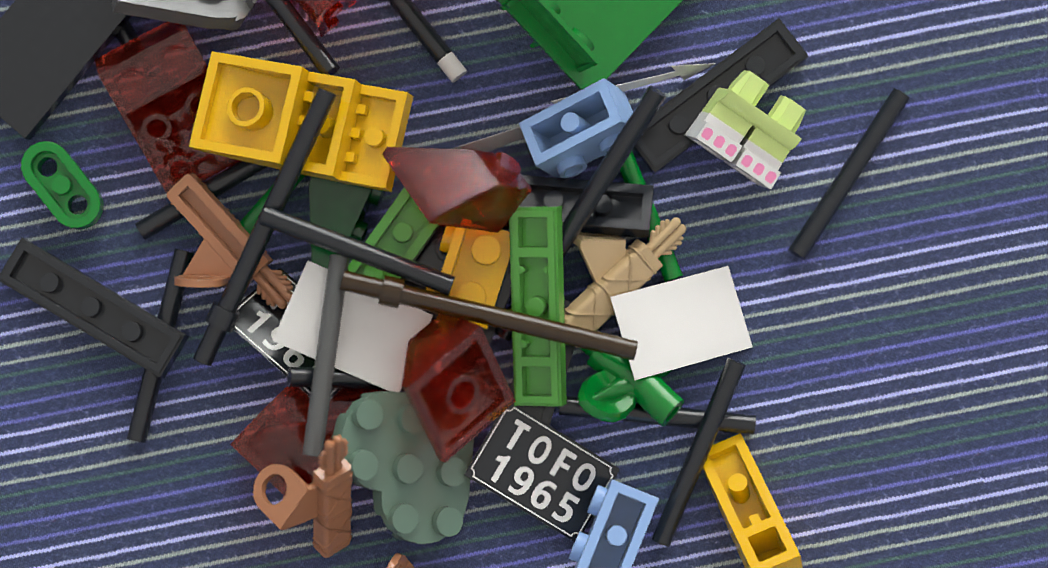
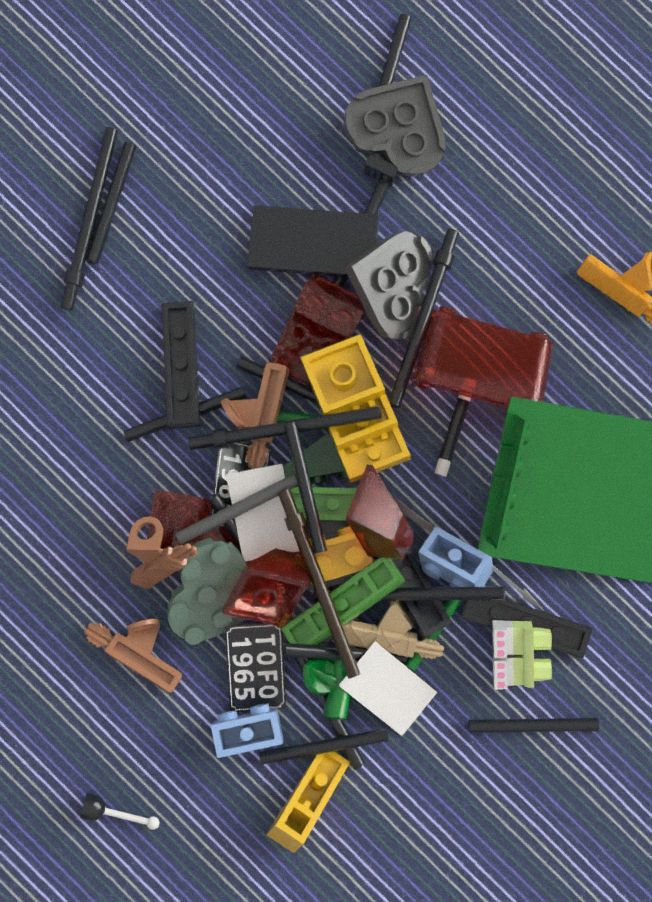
camera: 55 degrees right, 0 degrees up
green plate [21,141,104,230] -> none
none -> black bar [282,643,407,664]

